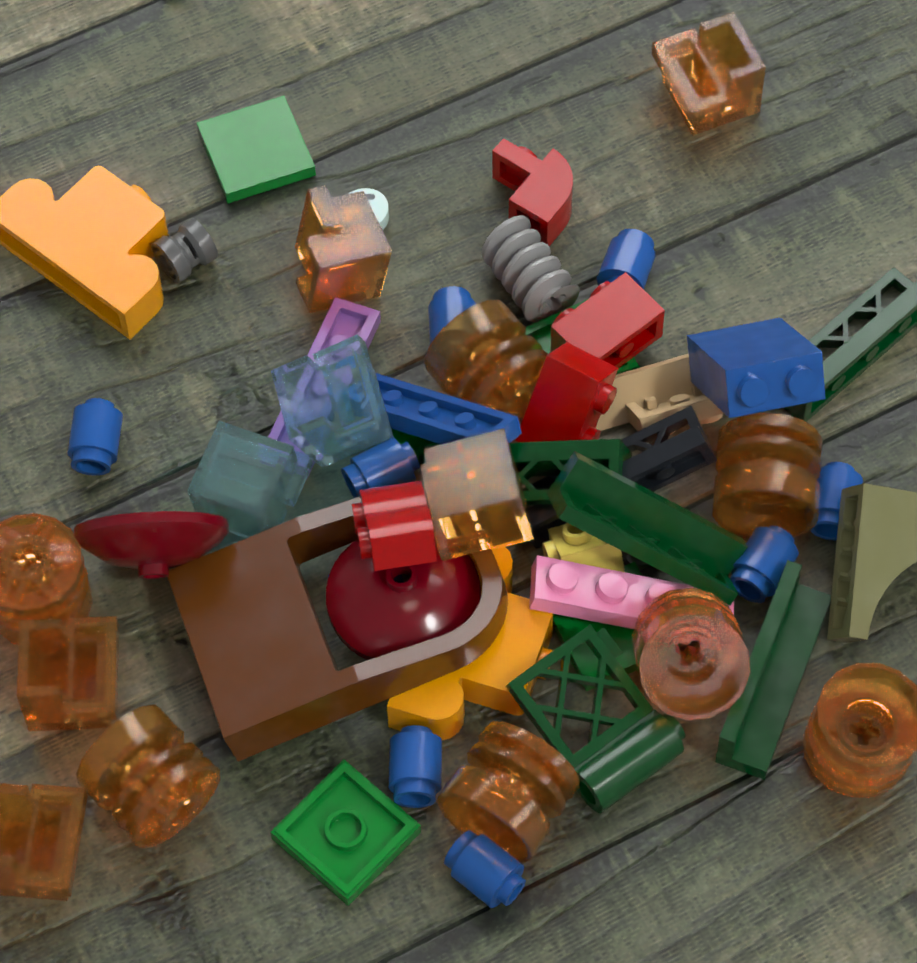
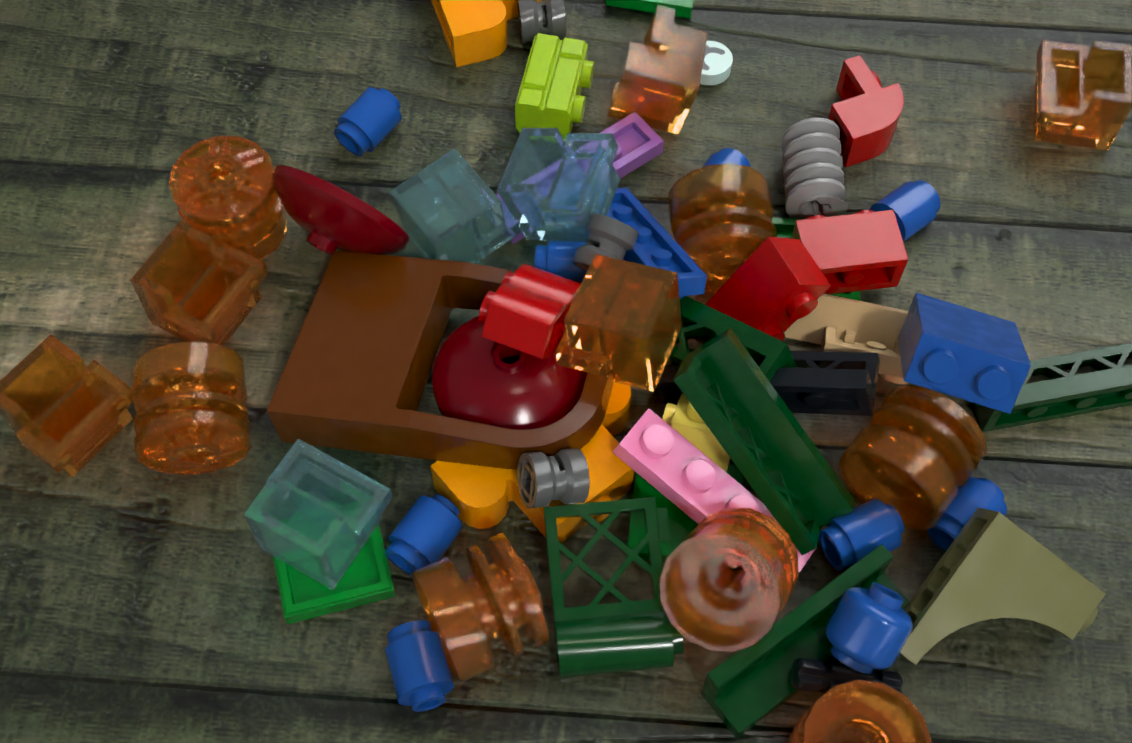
camera: 30 degrees right, 0 degrees up
none -> clear light blue plate [244,439,393,590]
none -> lime brick [515,33,595,140]
none -> dark grey wheel [517,448,590,509]
none -> dark grey wheel [572,213,639,282]
none -> black axle [790,658,903,703]
none -> blue head [826,582,913,674]

